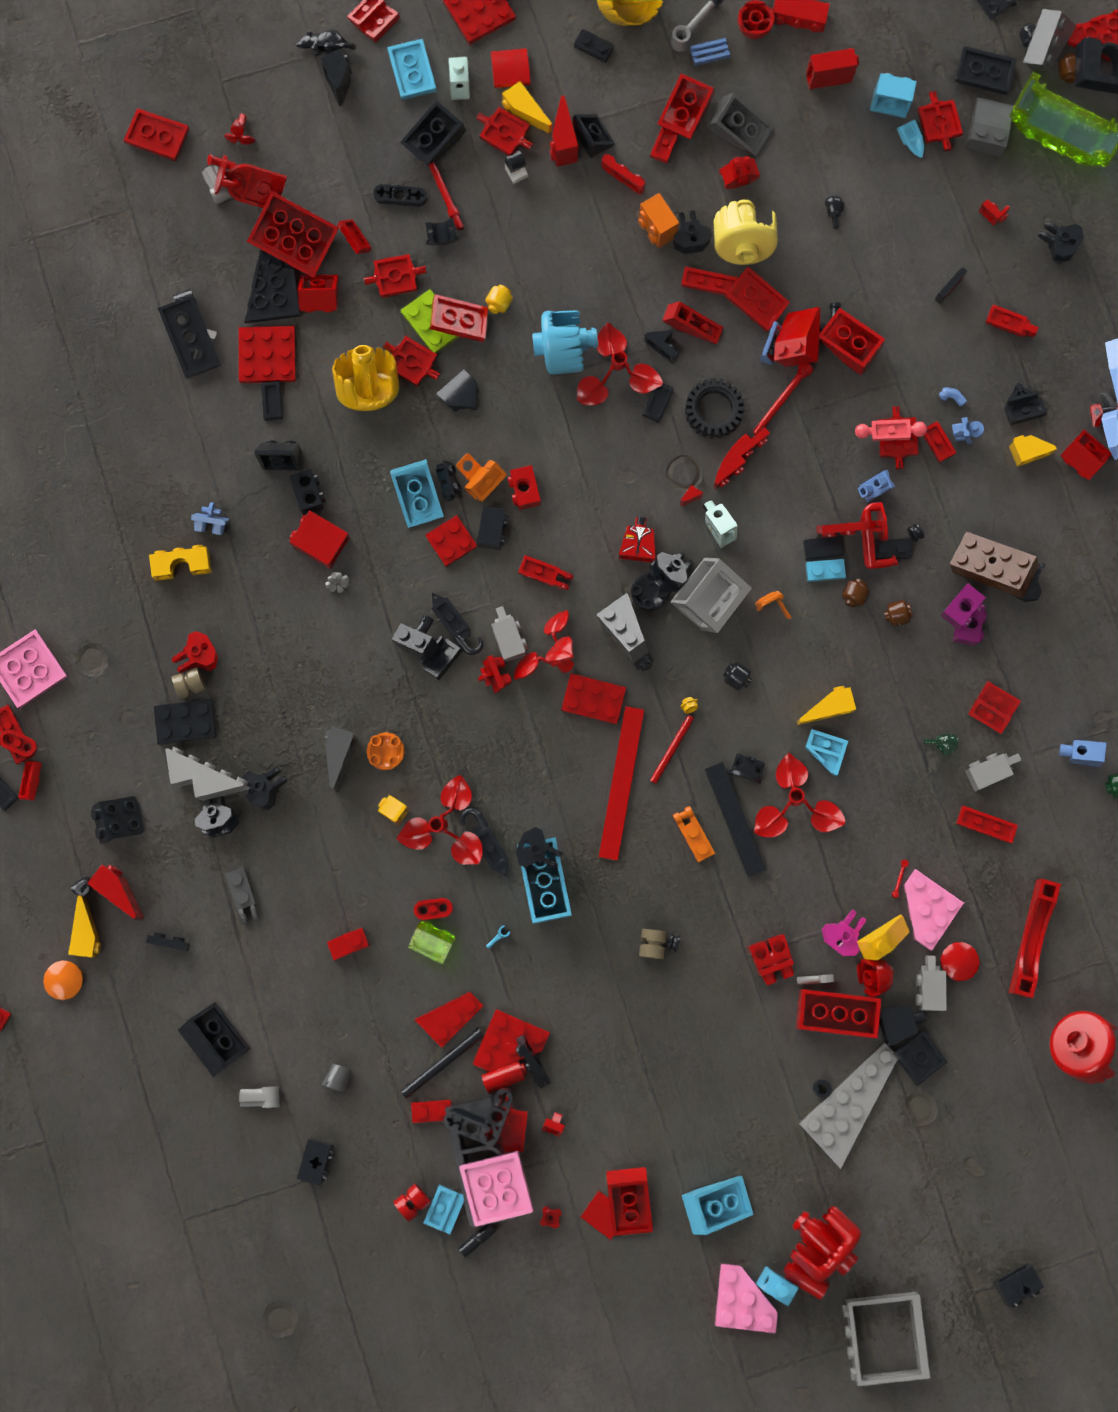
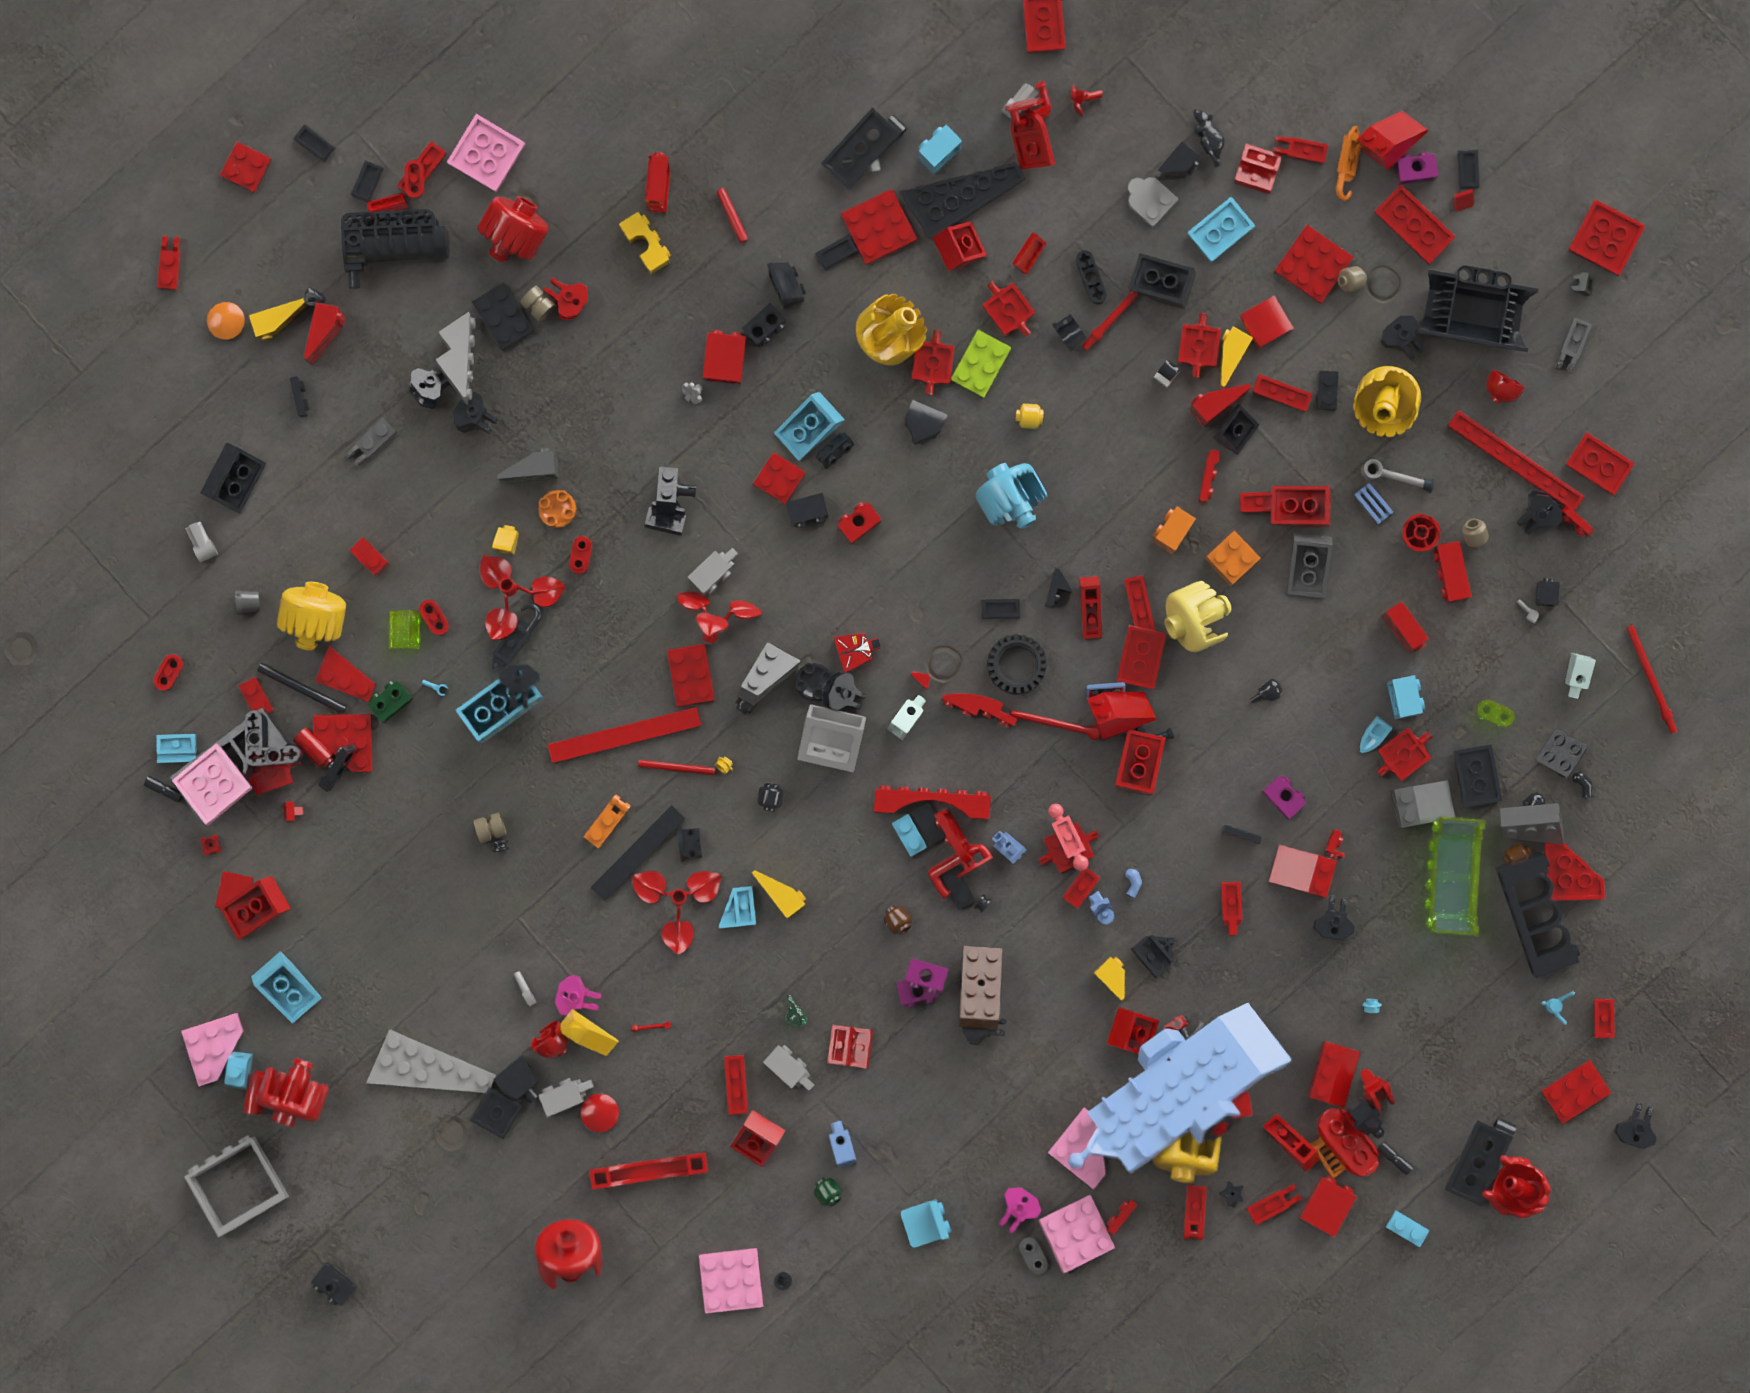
camera: 65 degrees right, 5 degrees up
black bracket [91,796,144,844] -> none
medium blue hips [191,502,229,535] -> none
red slope [247,191,339,278] -> none
black brick [297,1138,335,1185] -> none
red wheel [393,1183,431,1222] -> none
plate [429,294,488,342] -> none
black plate [432,593,484,655] -> none
light aqua torso [449,57,470,100] -> none
orange piece [456,453,507,502] -> none
red hips [477,655,512,694] -> none
red hinge [518,555,573,591] -> none
red plant [577,322,663,406] -> none
black hinge [673,210,712,254] -> none
red hinge [719,156,760,189] -> none
red hips [747,934,794,985] -> none
orange piece [755,591,792,619] -> none
red brick [795,989,881,1039] -> none
black bush [813,1080,832,1098] -> none
reddish brown head [842,579,870,608] -> none
bright pink plate [904,869,964,951] -> none
none -> red plate [154,654,183,691]
none -> yellow piece [277,582,346,650]
none -> black piece [341,209,450,289]
none -> dark green brick [367,680,414,723]
none -> red piece [477,196,549,263]
none -> red plate [569,536,592,575]
none -> red window [645,152,671,213]
none -> red piece [716,188,748,243]
none -> red slope [730,1110,785,1167]
none -> red arch [874,785,991,819]
none -> medium azure brick [918,125,962,175]
none -> light grey plate [1128,177,1178,228]
none -> orange brick [1205,530,1261,586]
none -> red plate [1252,374,1313,412]
none -> magenta brick [1261,775,1306,820]
none -> slope [1268,845,1337,898]
none -> clear neon green plate [1477,700,1515,727]

